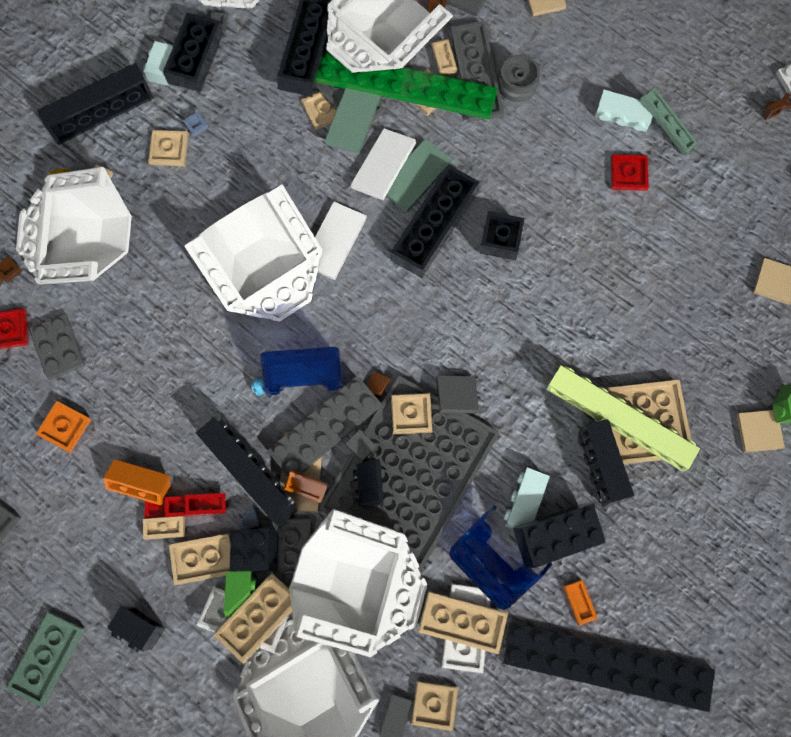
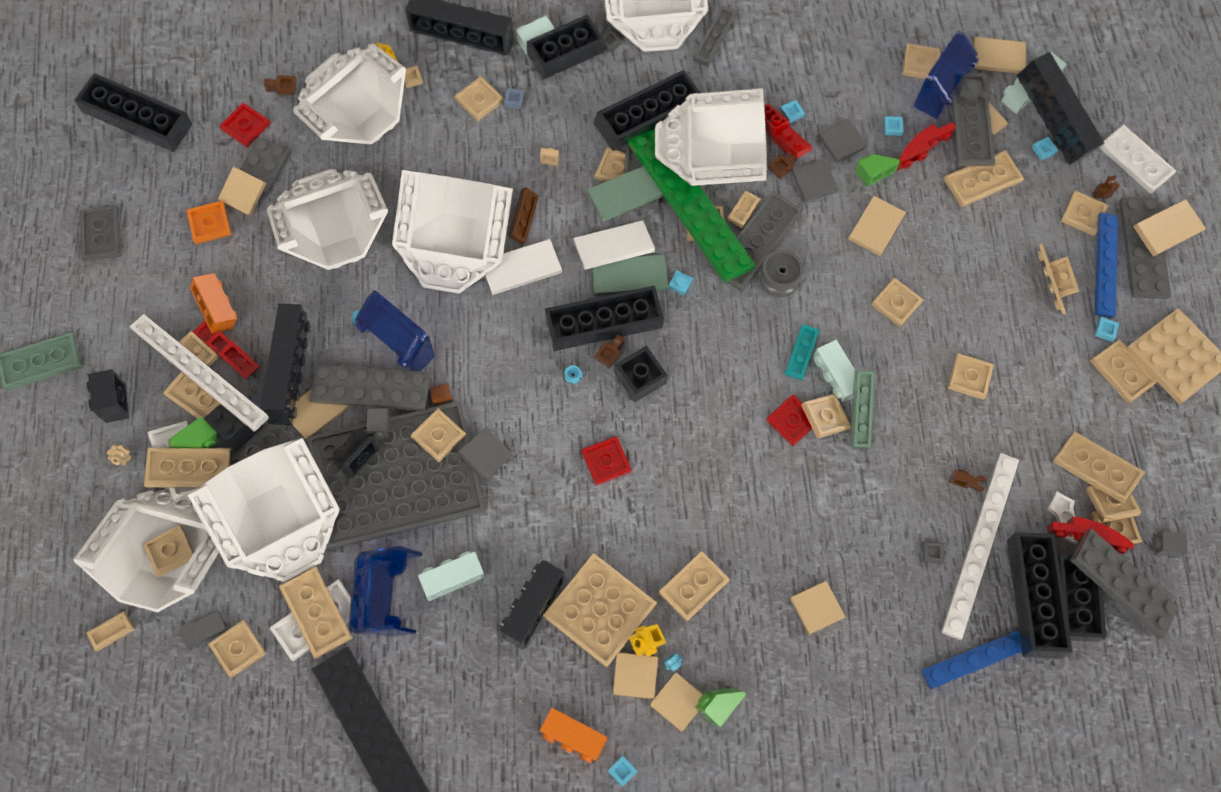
camera: 40 degrees right, 5 degrees down
orange tile [284,470,329,503] -> none
black brick [513,503,606,568] -> none
yellowish green brick [546,366,700,472] -> none
orange tile [563,579,598,626] -> none
none -> tan plant [106,445,131,465]
none -> white plate [129,314,269,432]
none -> tan tile [143,525,194,578]
none -> tan tile [218,167,266,216]
none -> white windscreen [267,169,388,270]
none -> reddish brown plate [508,187,539,244]
none -> tan plate [540,148,559,166]
none -> orange brick [540,708,608,763]
none -> medium azure plate [564,365,583,384]
none -> red tile [581,436,632,486]
none -> reddish brown plate [595,335,624,369]
none -> medium azure plate [608,756,638,787]
none -> tan tile [613,653,658,699]
none -> yellow brick [629,624,666,657]
none -> tan plate [659,551,730,622]
none -> medium azure plate [663,652,683,671]
none -> medium azure plate [668,270,693,296]
none -> teal tile [784,324,820,381]
none -> tan tile [802,394,851,439]
none -> tan tile [871,278,924,327]
none -> tan tile [947,353,994,400]

